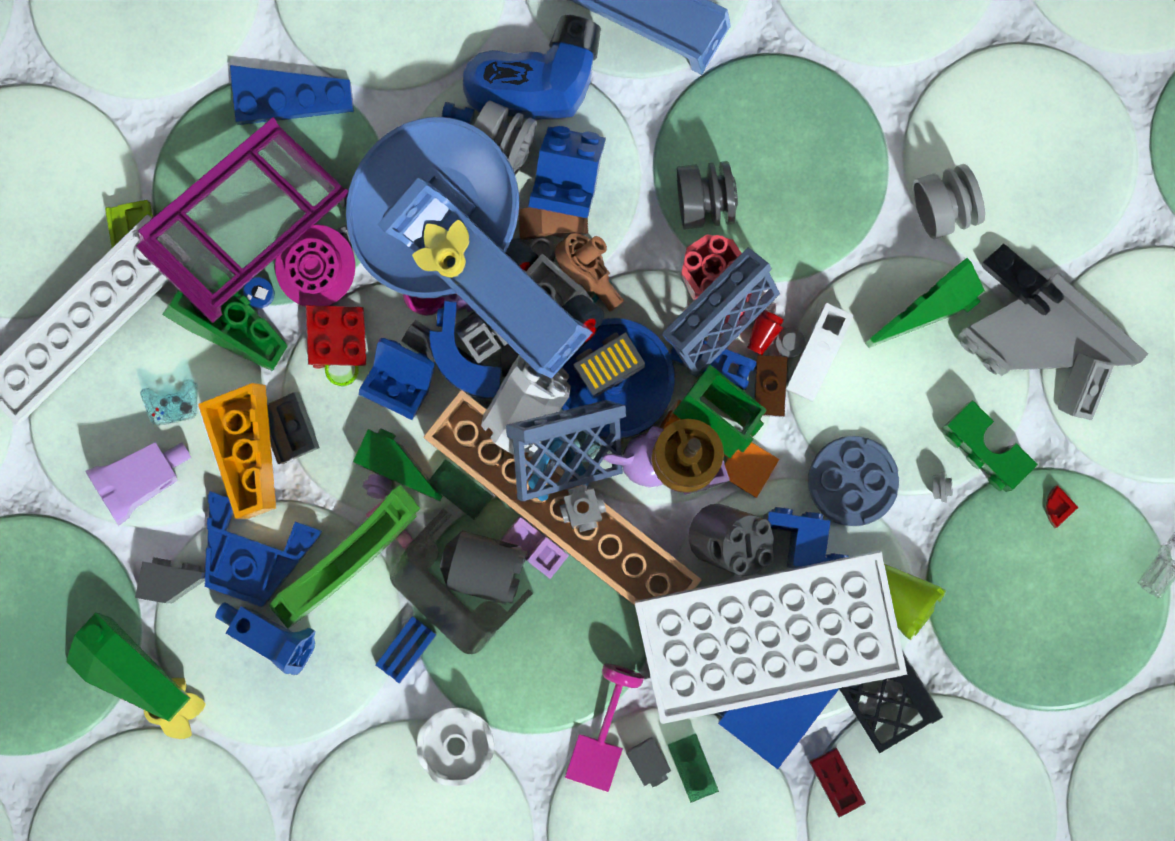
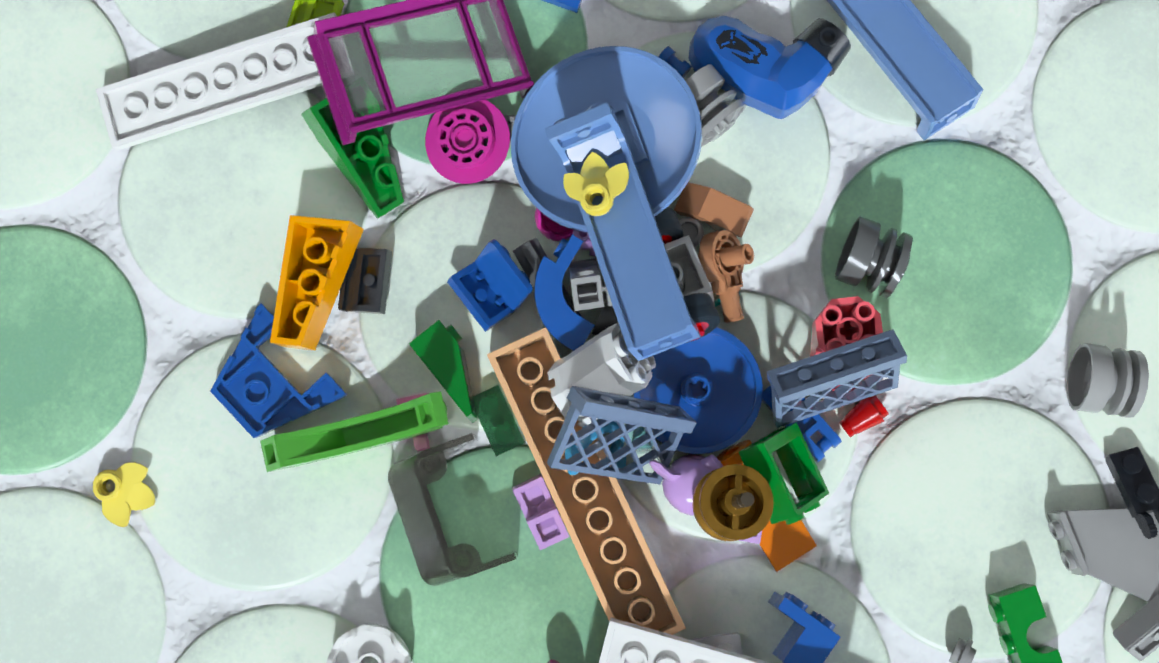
camera: 20 degrees right, 0 degrees up
green wedge [66,612,191,721] -> none
lavender piece [85,442,191,526] -> none
dark grey slope [135,557,205,604] -> none
clear light blue piece [140,379,197,426] -> none
blue piece [215,602,316,675] -> none
blue tile [243,277,275,308] -> none
red hinge [305,305,366,369] -> none
clear neon green piece [325,365,359,387] -> none
lavender plate [363,474,393,499] -> none
blue tile [375,616,437,684] -> none
dark grey cylinder [440,530,527,605] -> none
blue bracket [528,126,606,219] -> none
light grey brick [560,485,606,532] -> none
dark grey brick [573,332,645,399] -> none
dark grey cylinder [688,504,774,576] -> none
reddish brown plate [754,355,787,417] -> none
light grey plate [775,328,806,358] -> none
white slope [786,303,854,402] -> none
sand blue tile [808,436,899,526] -> none
green wedge [865,257,985,348] -> none

